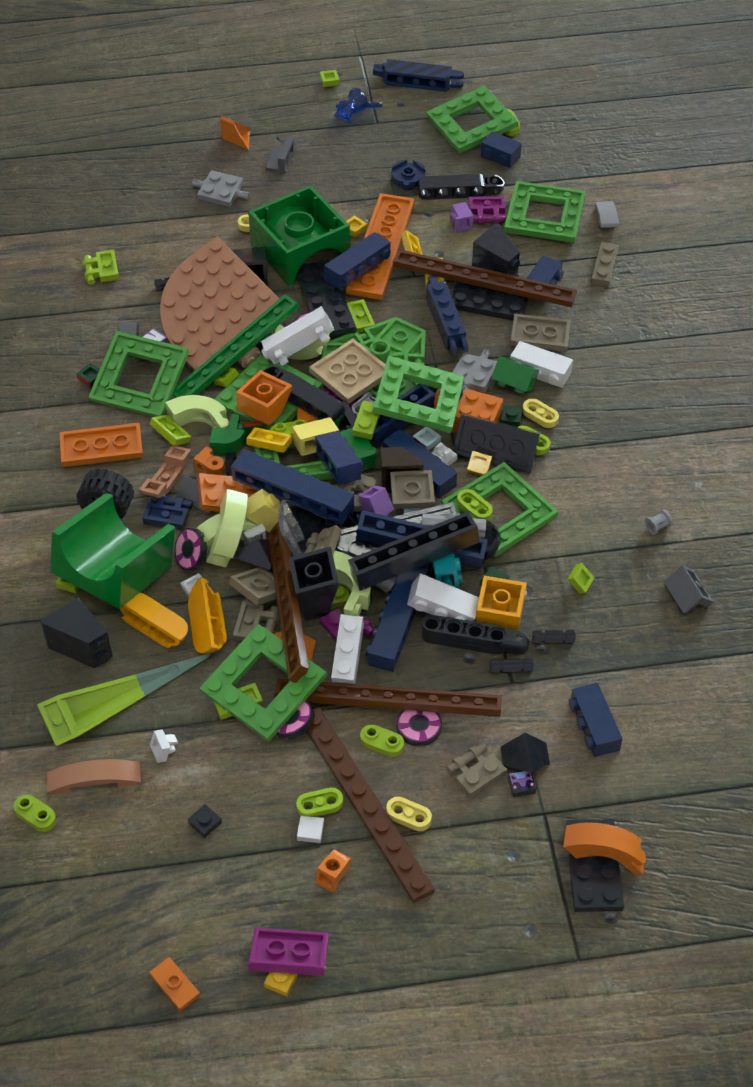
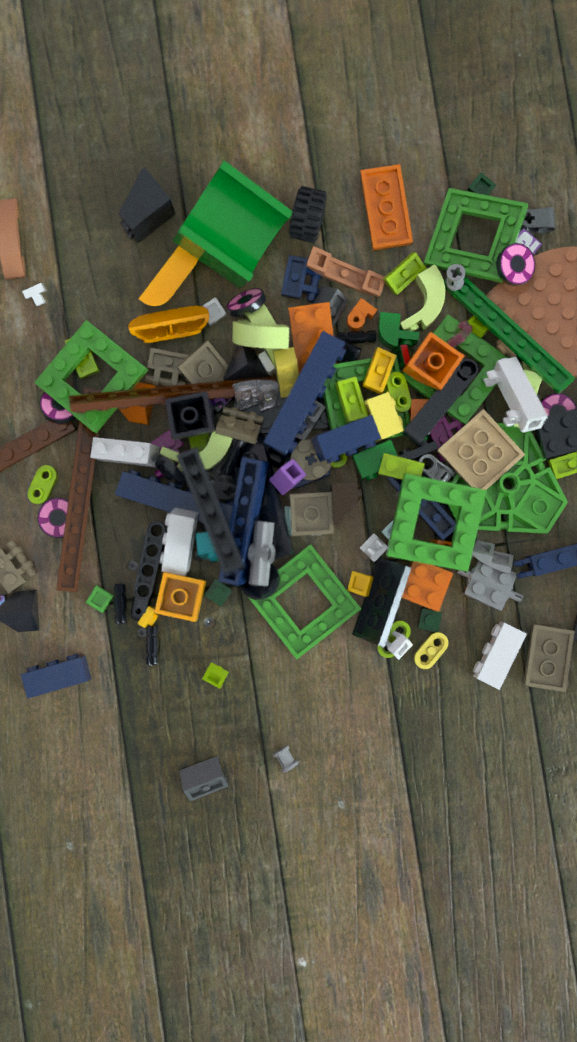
camera: 90 degrees right, 35 degrees up
lime plate [37,654,210,747] -> none
dark blue brick [382,429,457,499] -> none
lime plate [457,489,493,520] -> none
green brick [491,356,539,394] -> none
none -> bright green tile [85,585,114,613]
none -> yellow plate [137,605,158,628]
none -> black tile [152,453,187,487]
none -> lime plate [335,377,368,423]
none -> white tile [386,631,413,660]
none -> light grey bush [446,264,465,291]
none -> clear pink arm [447,320,472,348]
none -> light grey slope [472,540,514,574]
none -> tile [496,243,536,286]

